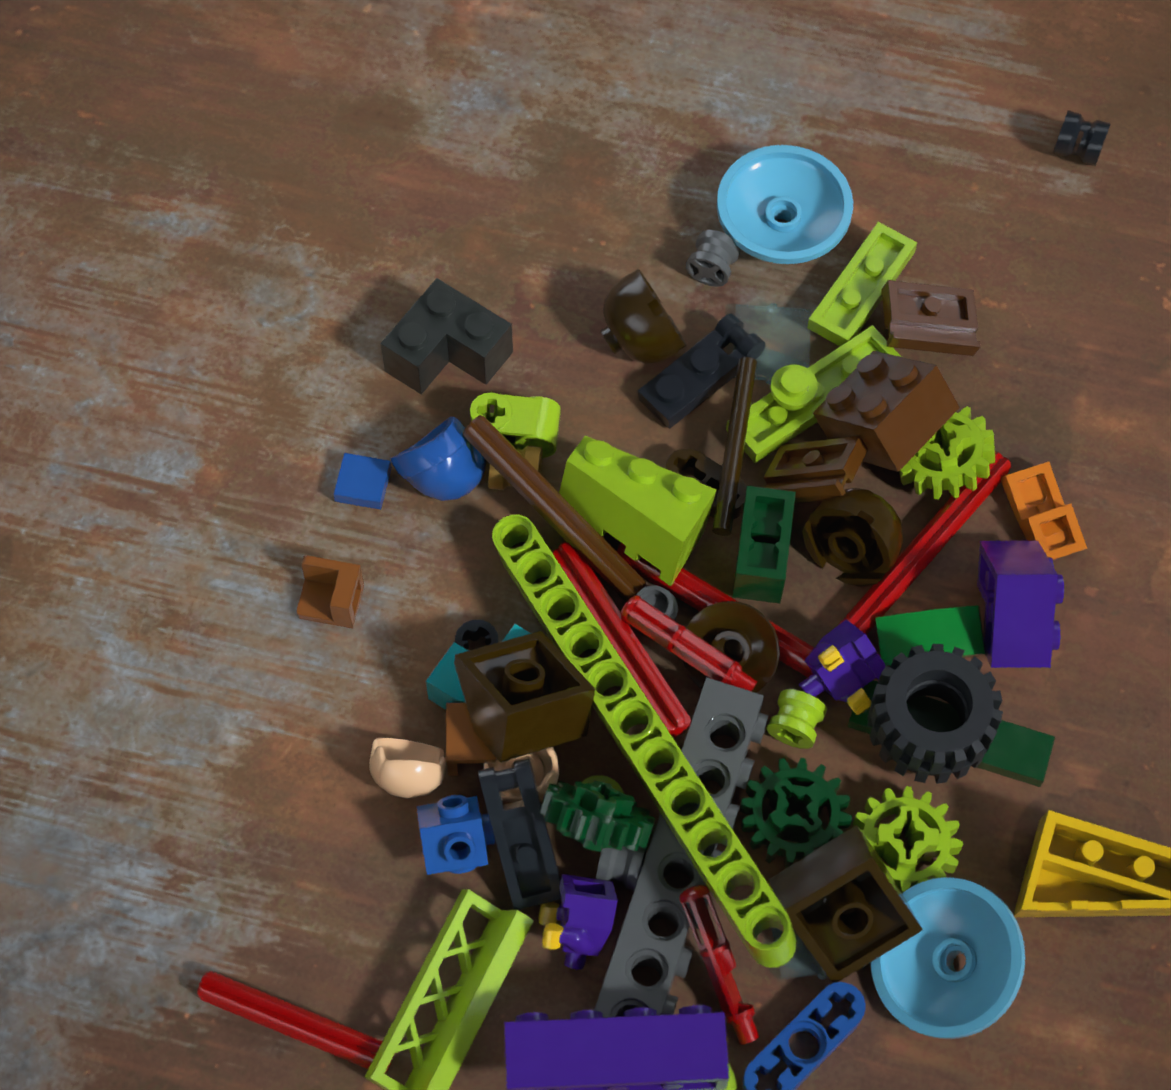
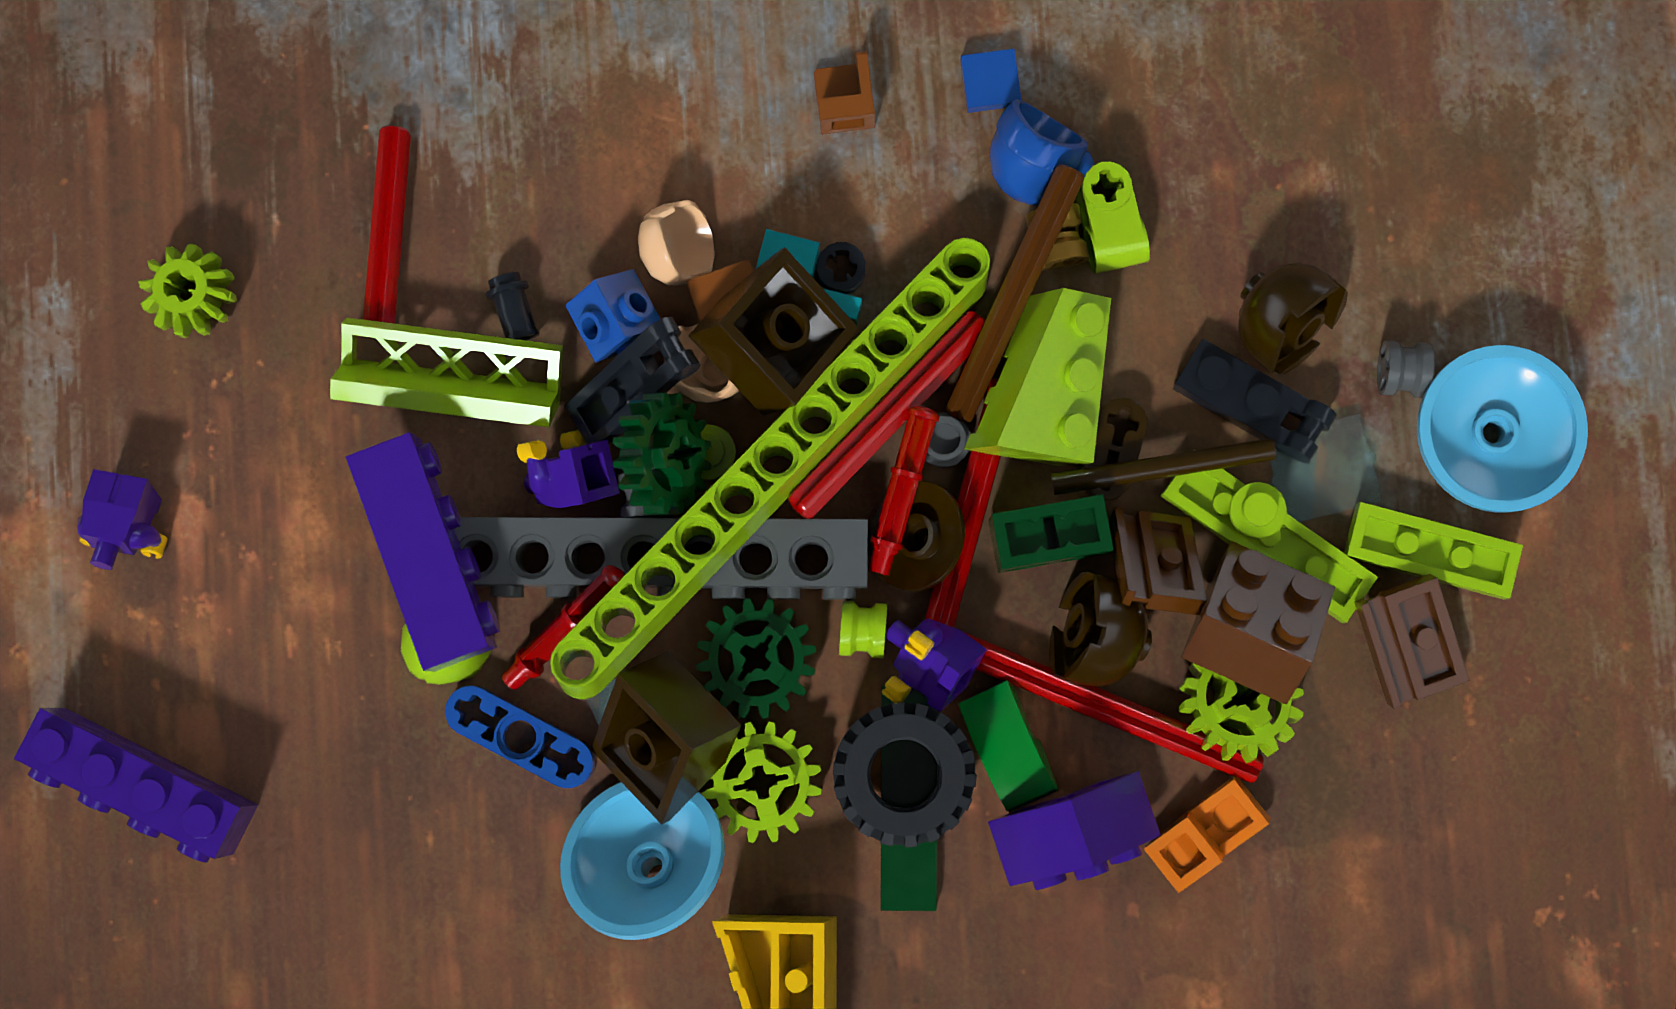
camera: 80 degrees right, 20 degrees up
pearl dark grey brick [381,278,513,395] -> none
none -> black pin [486,272,539,341]

